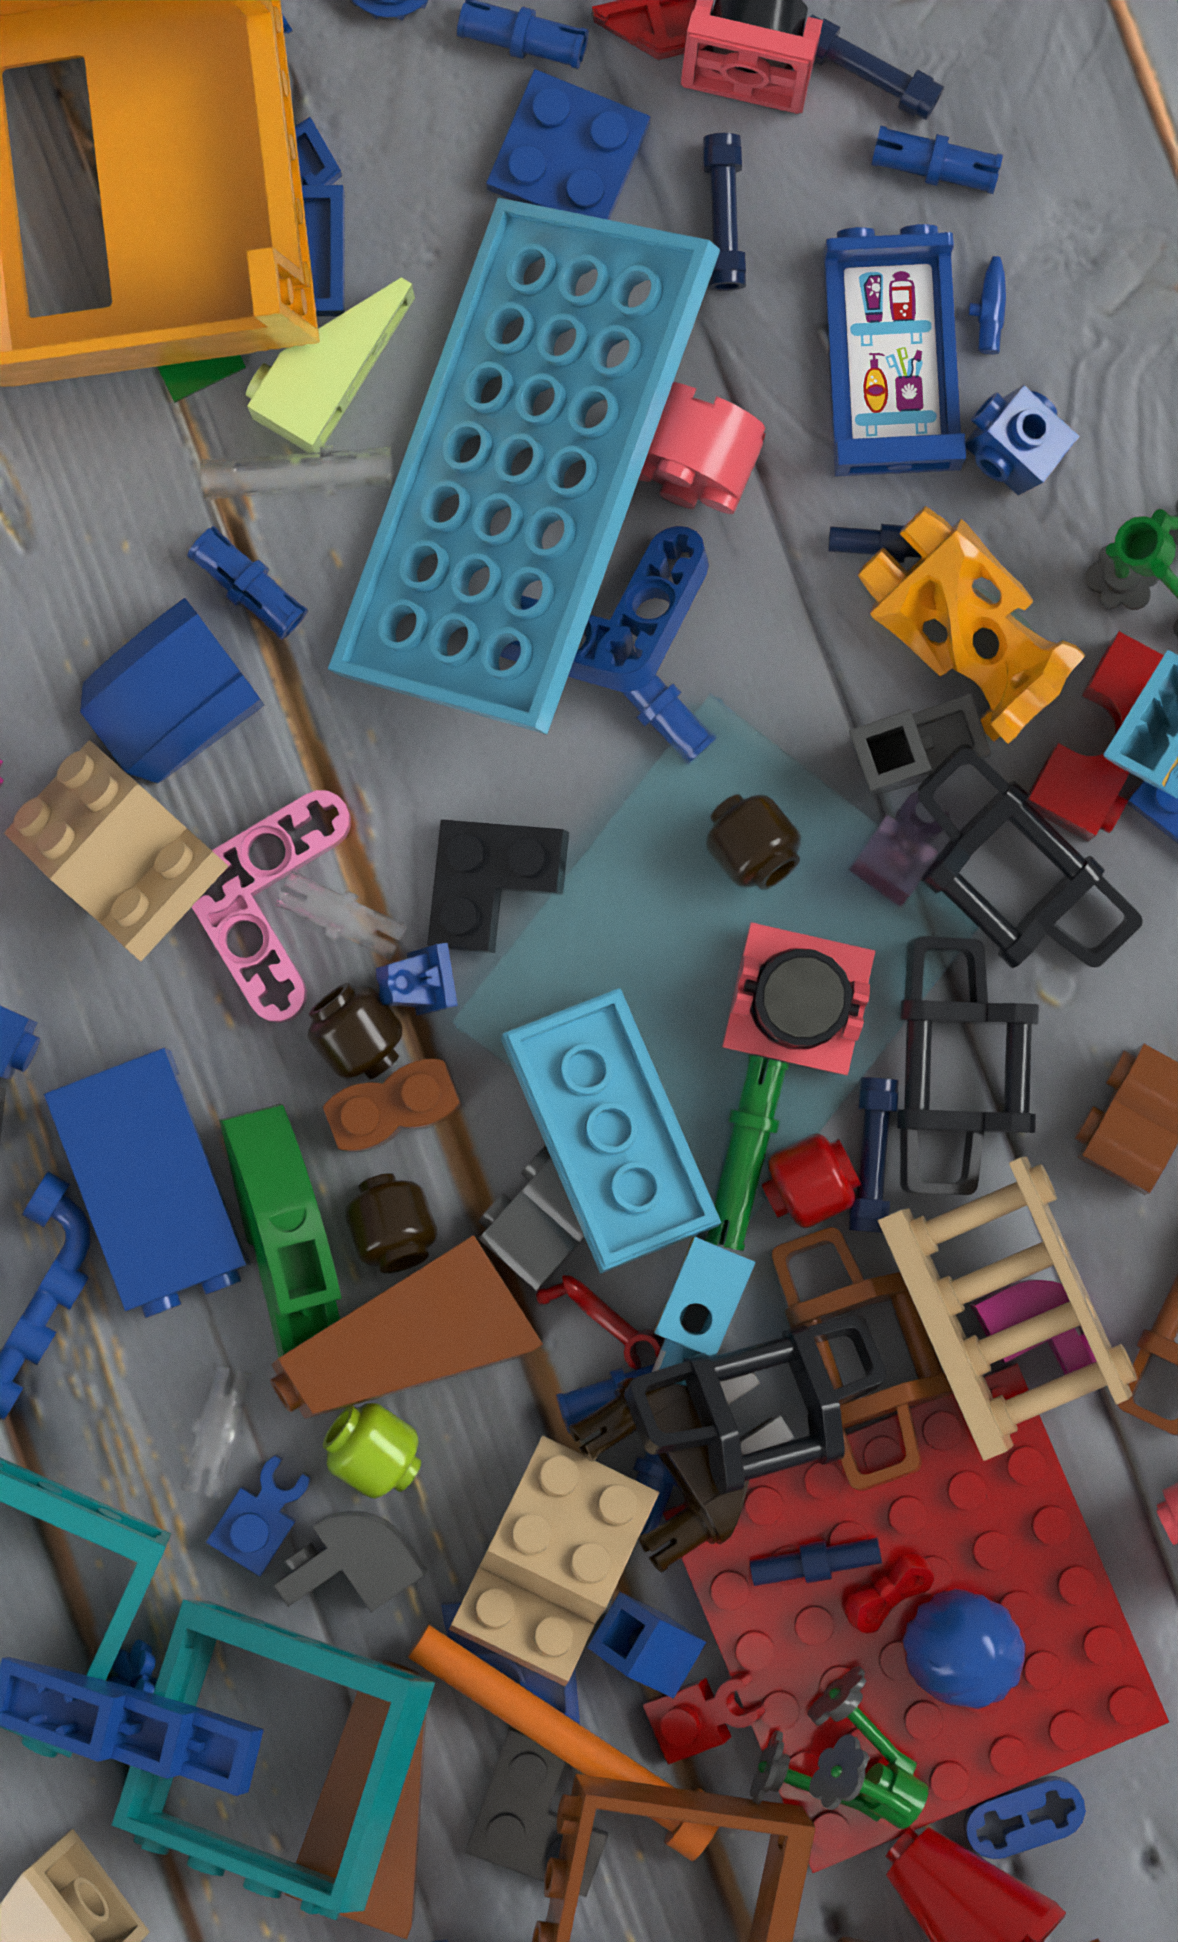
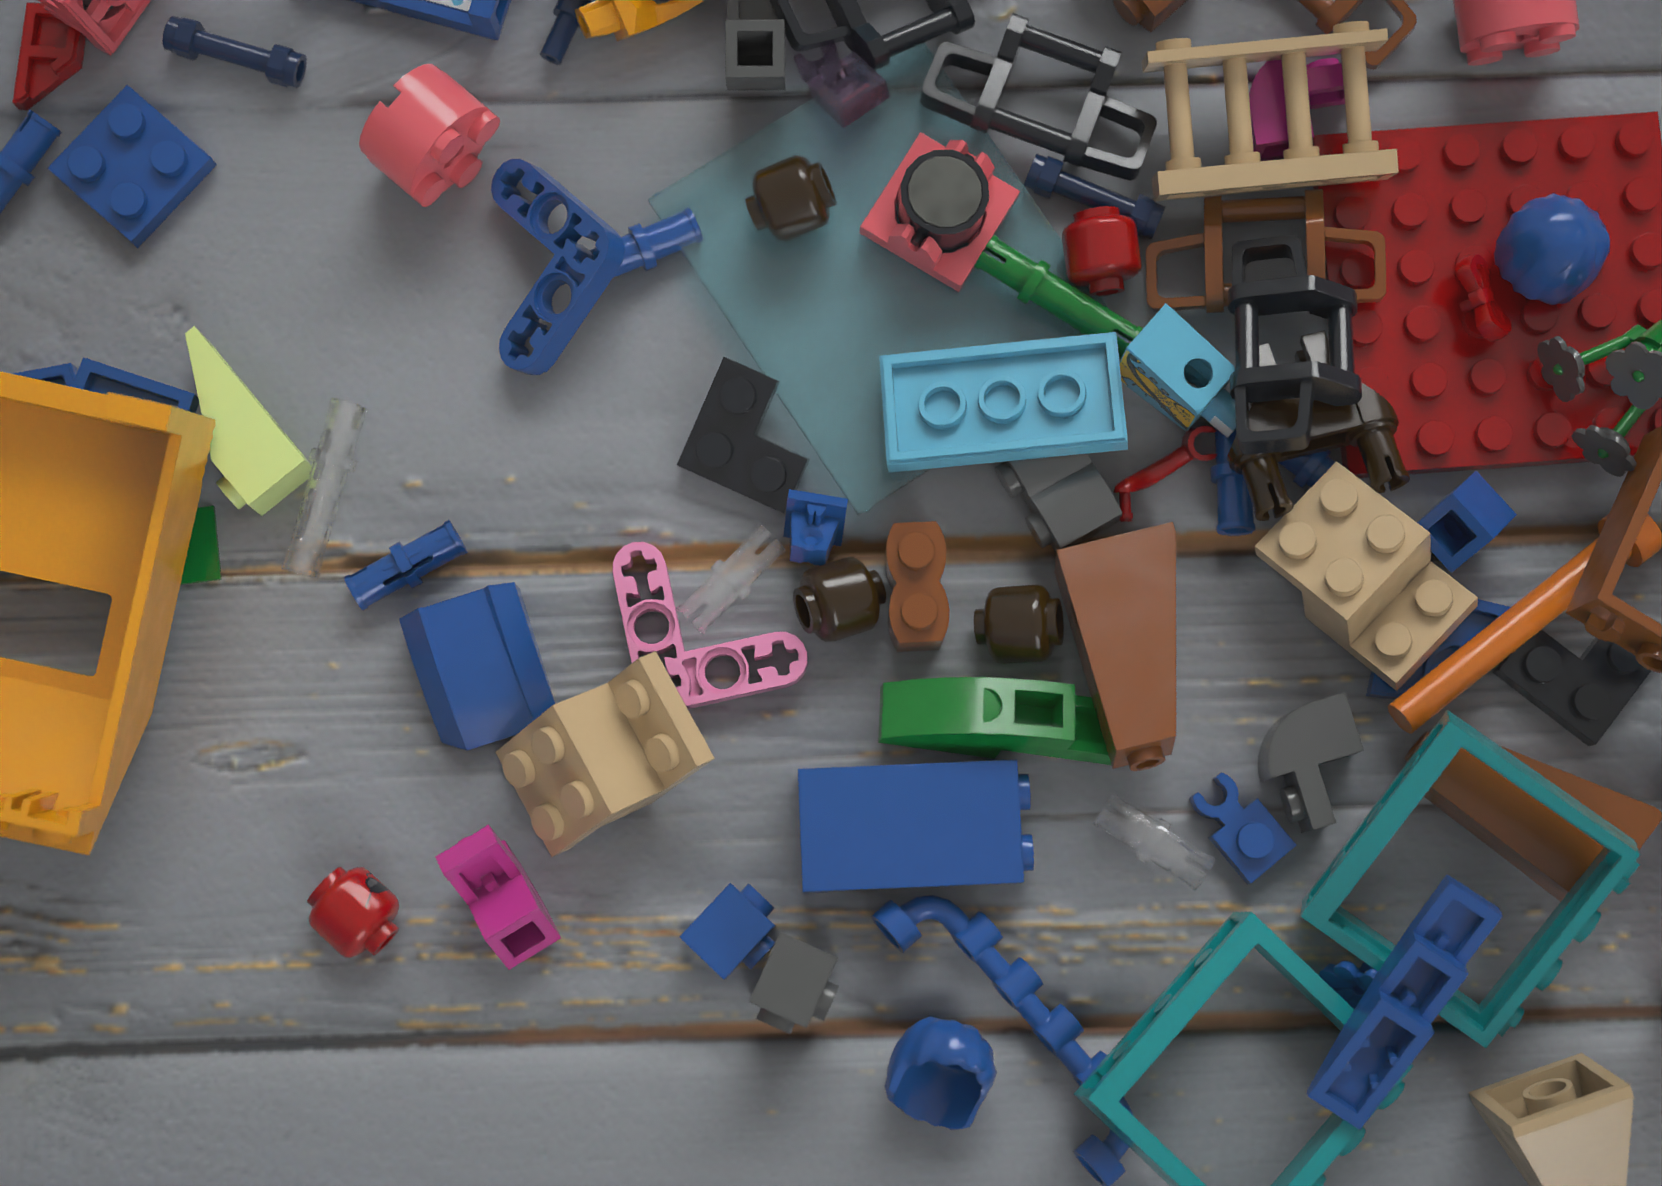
camera: 75 degrees left, 5 degrees down
lime head [322,1403,421,1499] -> none
medium azure piece [328,197,720,735] -> none
red plate [643,1673,766,1765] -> none
dark blue bar [750,1538,882,1586] -> none

